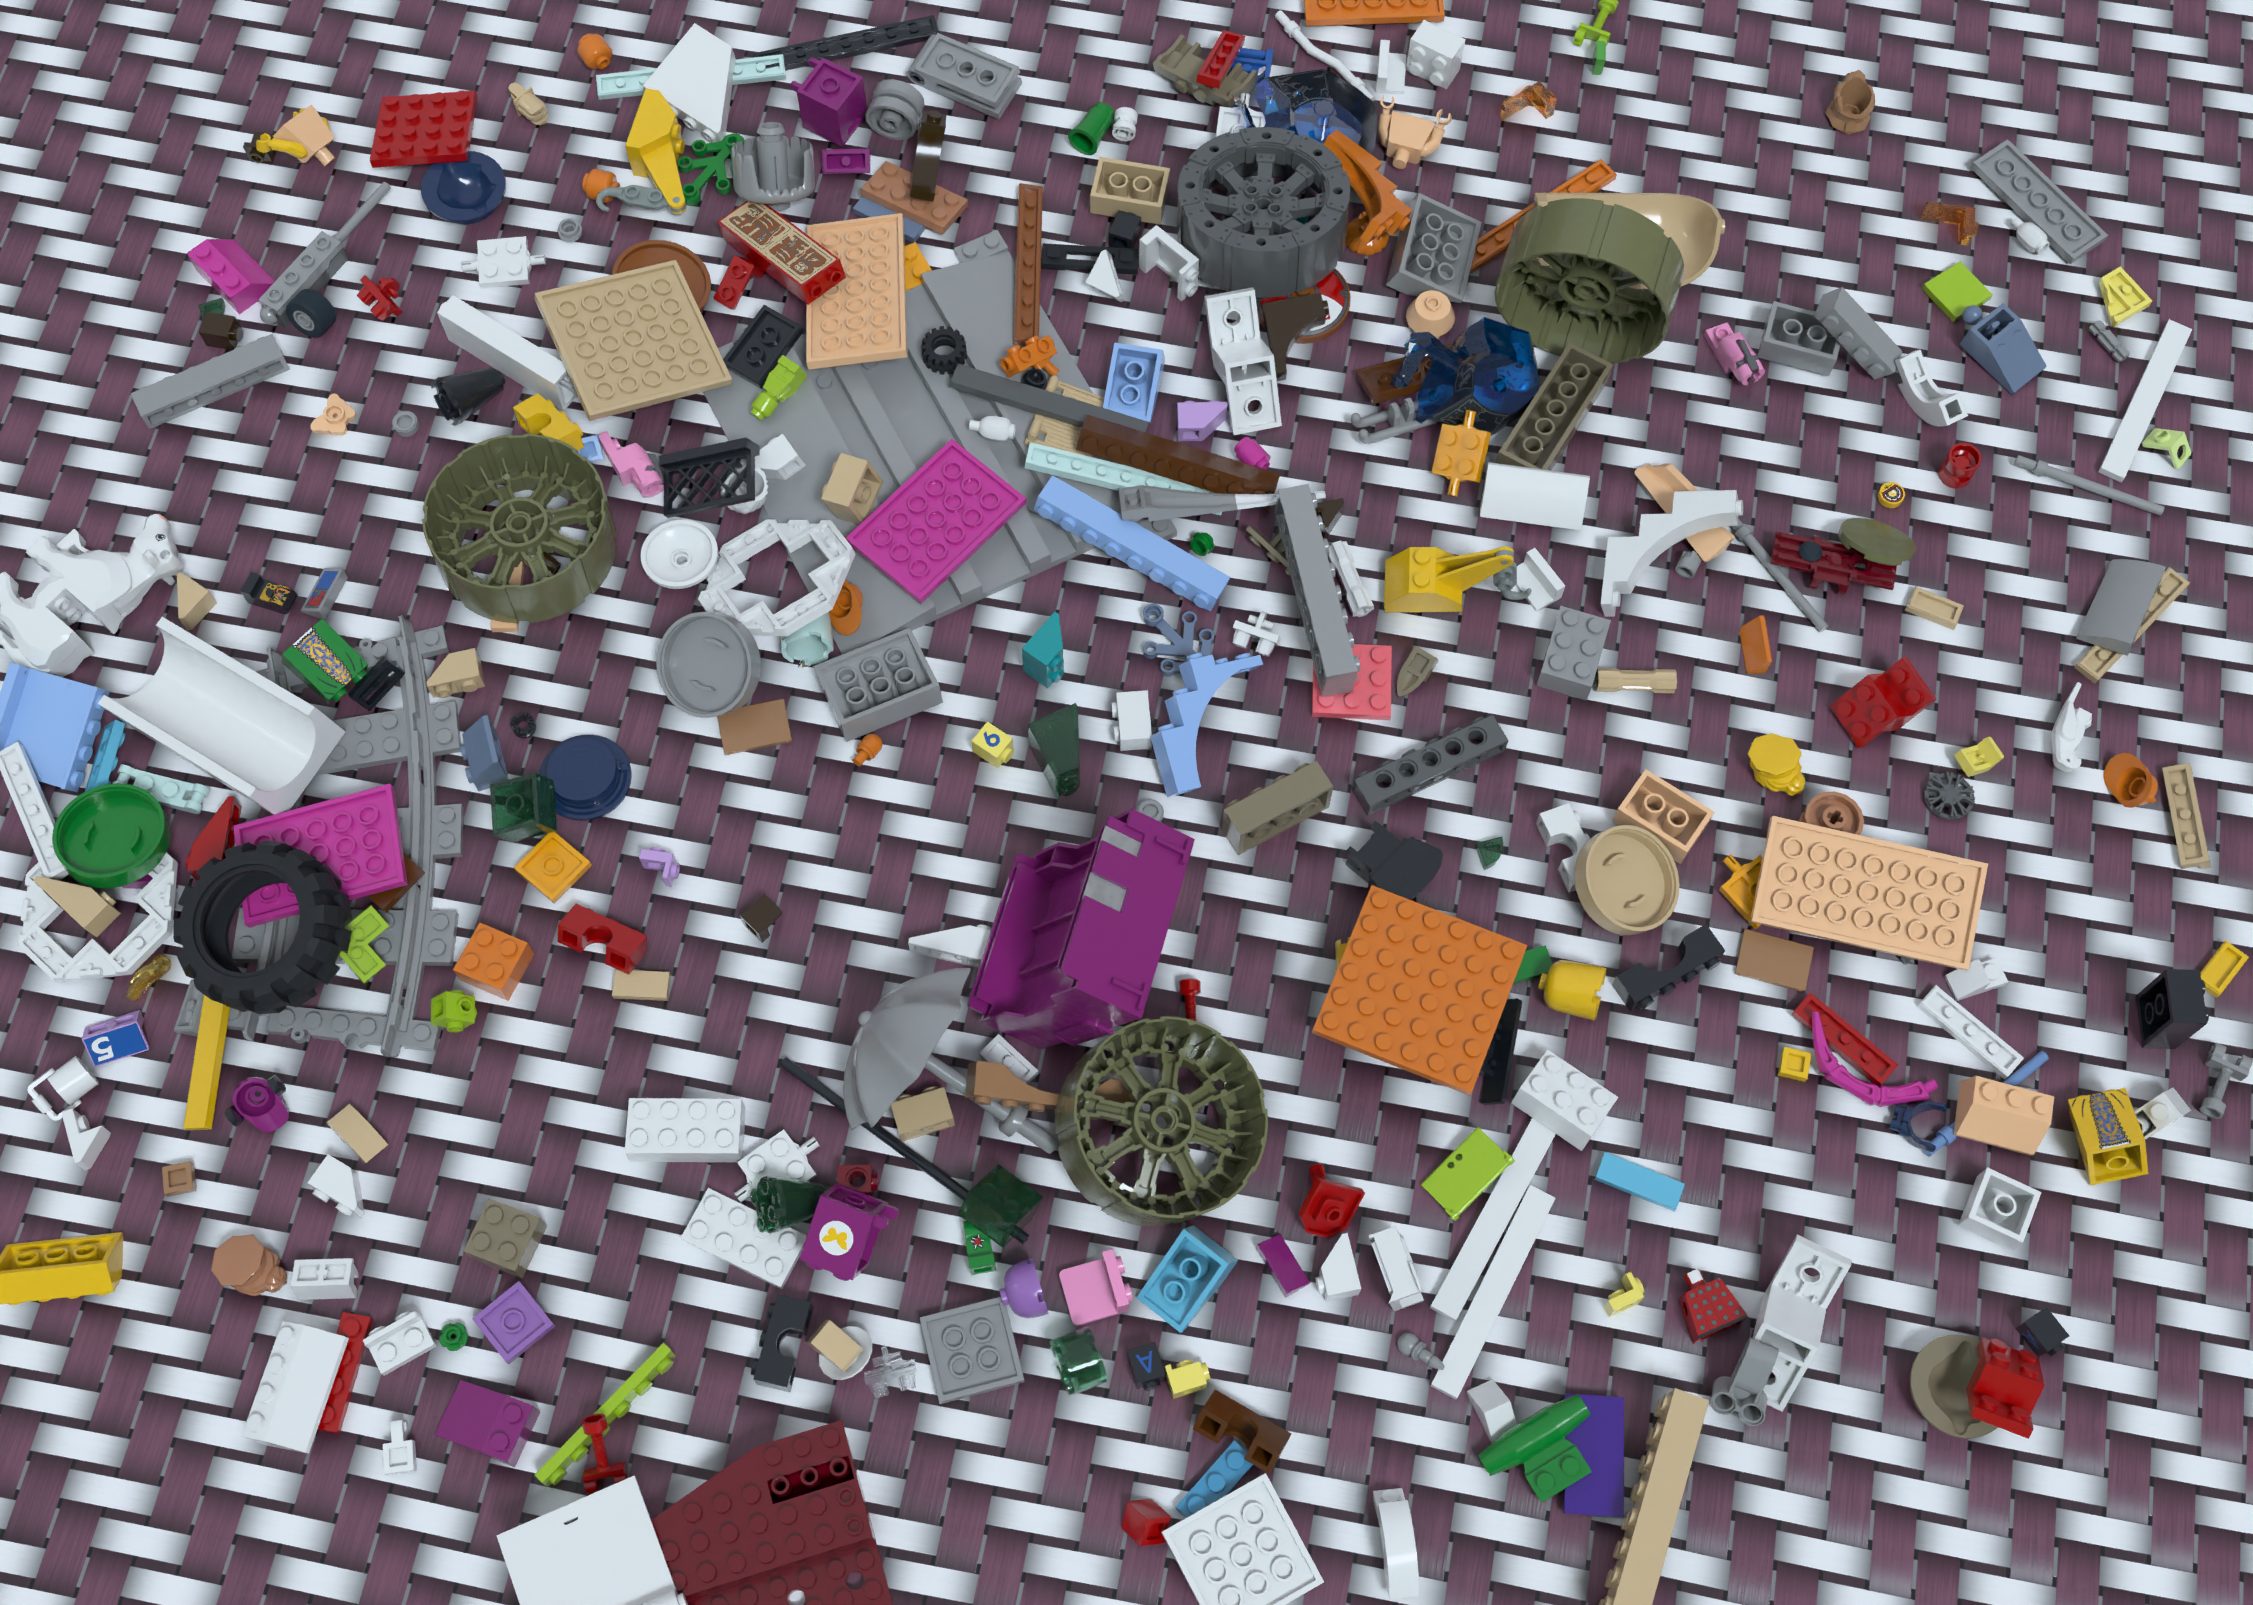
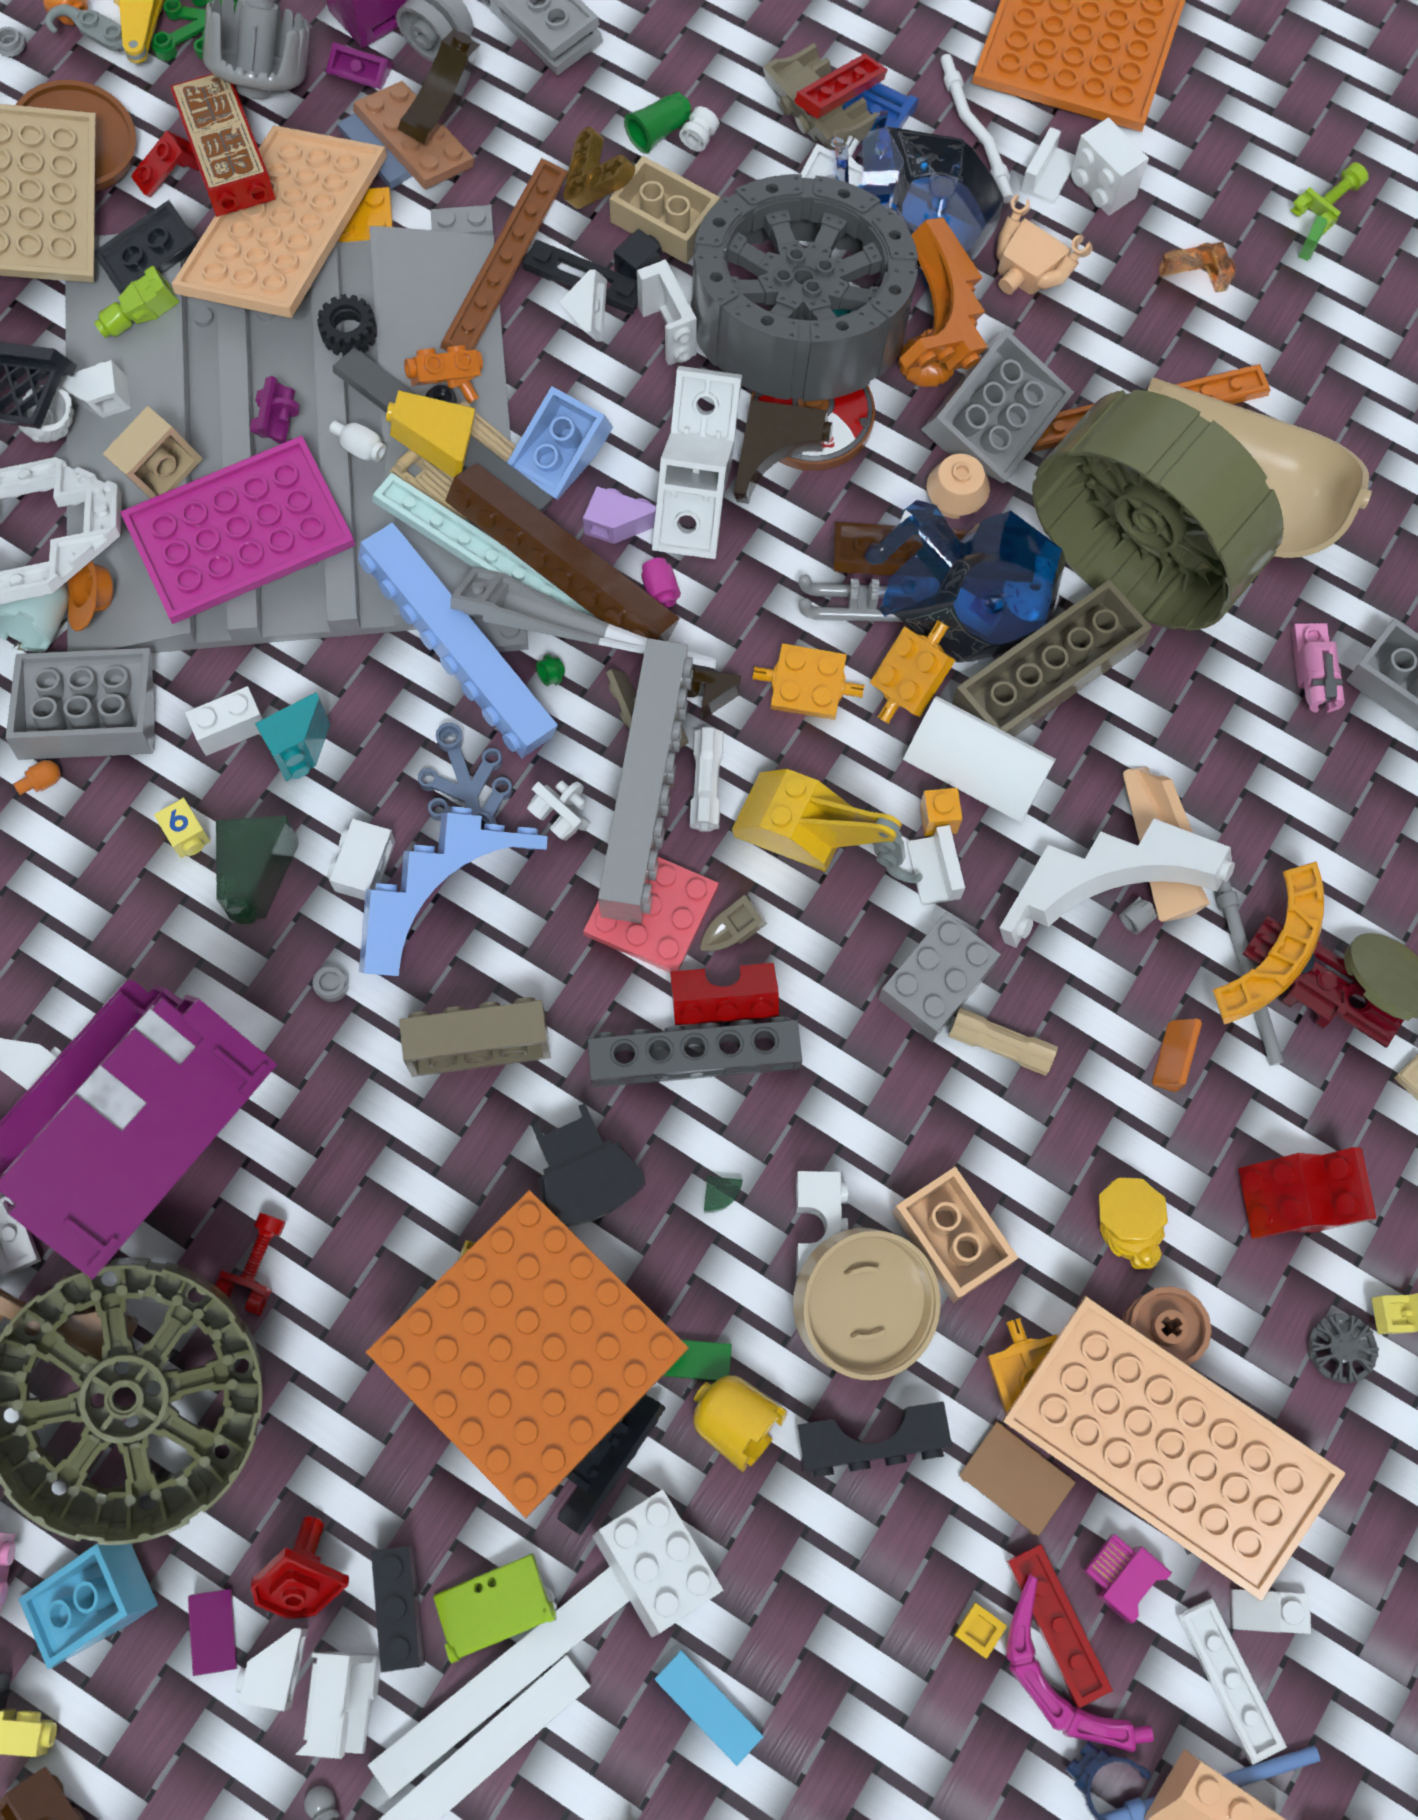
camera: 20 degrees right, 5 degrees up
none -> white brick [185,686,263,756]
none -> magenta hips [250,376,300,444]
none -> black brick [371,1546,425,1673]
none -> yellow slope [386,390,475,478]
none -> pearl gold beam [563,127,635,209]
none -> red arch [670,963,779,1026]
none -> light orange plate [752,643,865,720]
none -> light orange brick [920,788,962,836]
none -> dark pink piece [1083,1534,1172,1624]
none -> light orange tile [1213,861,1324,1025]

